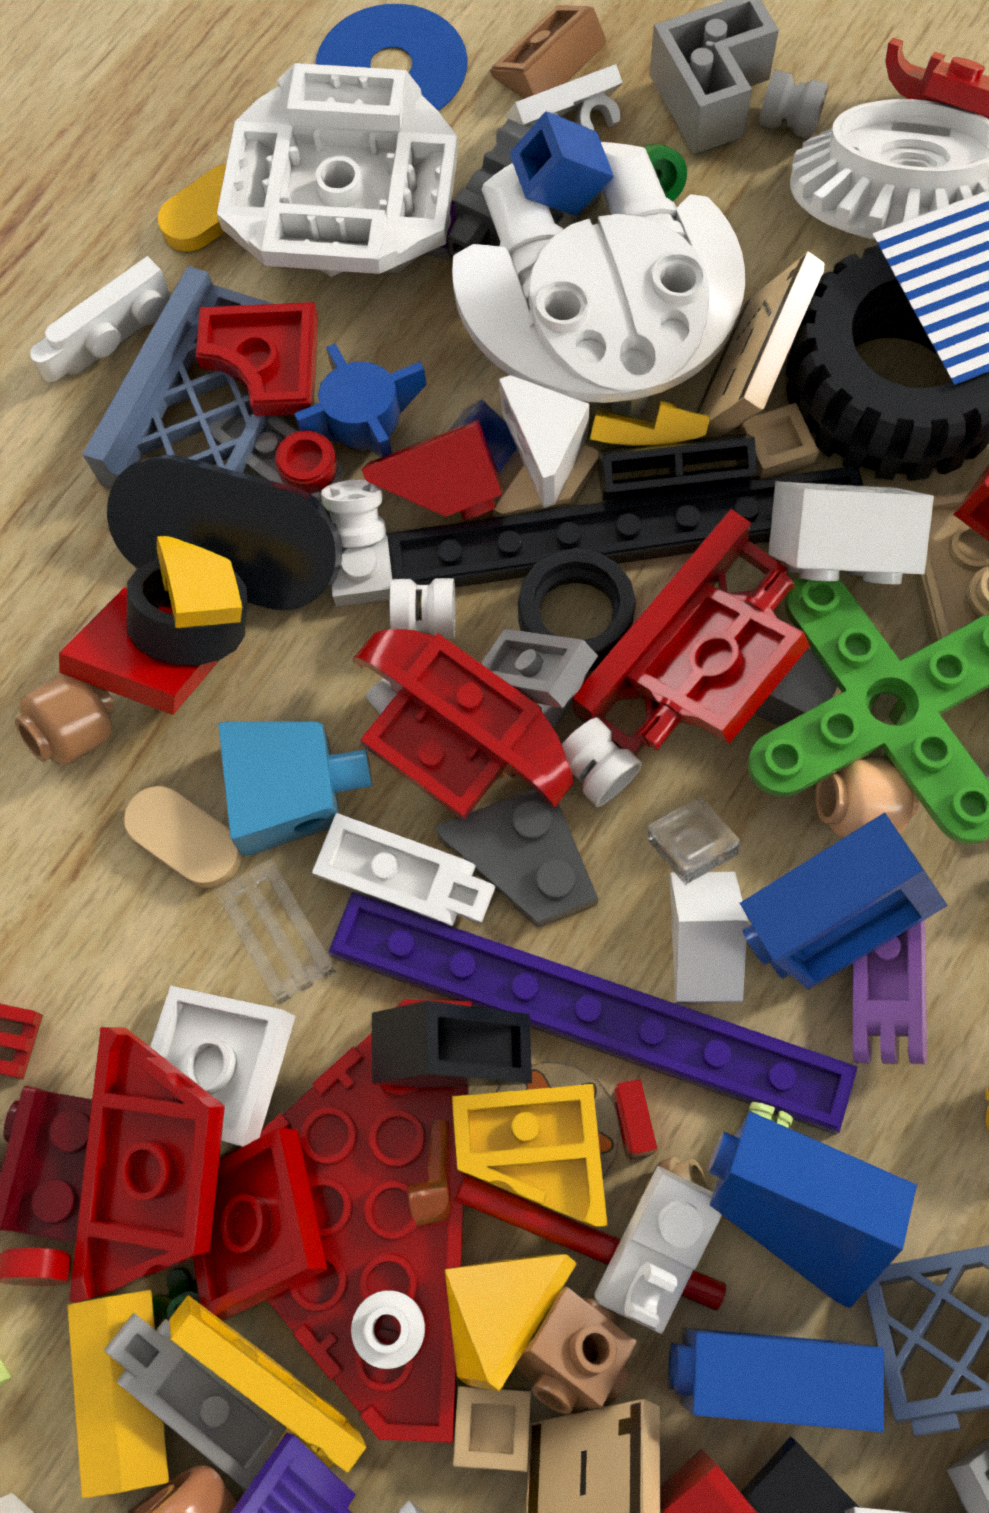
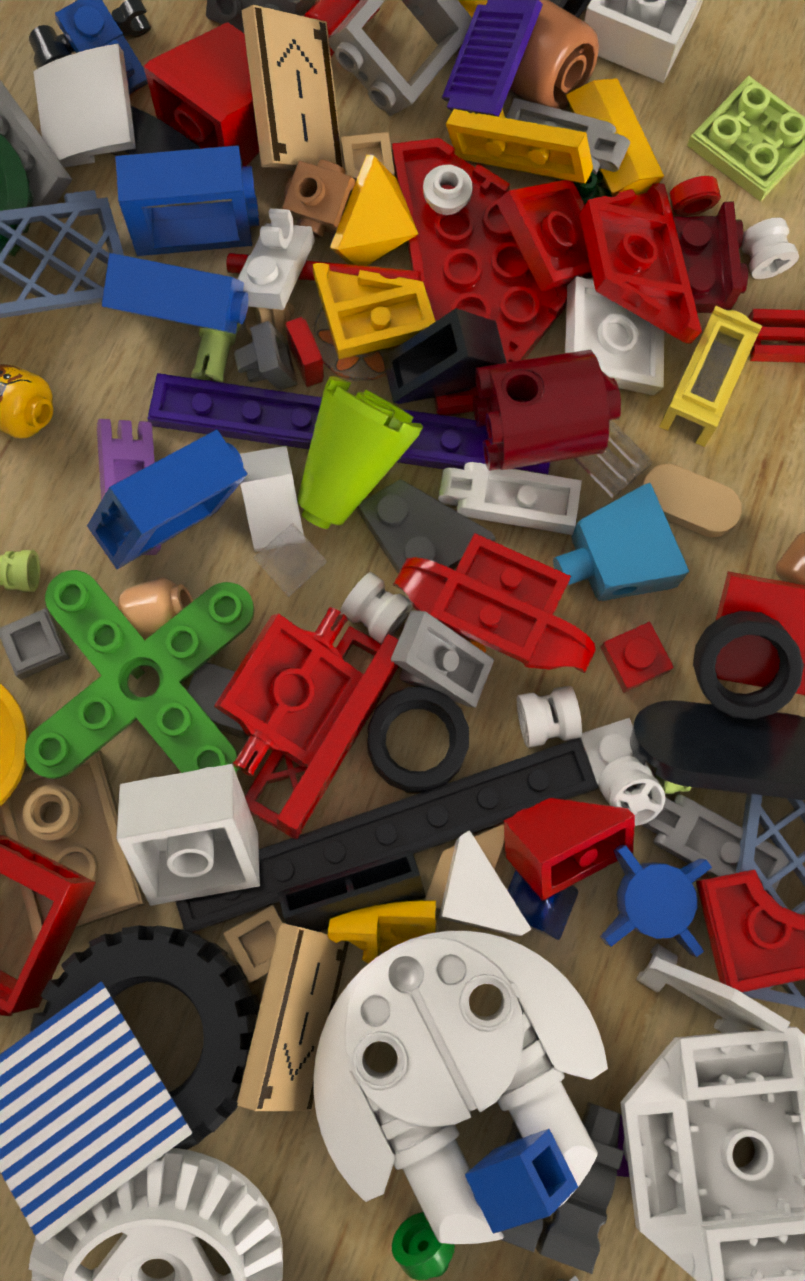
camera: 160 degrees right, 5 degrees up
yellow slope [157,536,242,628] -> none
red tile [275,430,338,494] -> none
clear orange hand [407,1120,452,1225] -> none
none -> light grey tile [234,321,297,391]
none -> lime cone [297,376,423,529]
none -> dark red cylinder [473,350,621,471]
none -> red plate [600,621,674,693]
none -> white flag [637,944,790,1033]
none -> light yellow window [659,306,762,447]

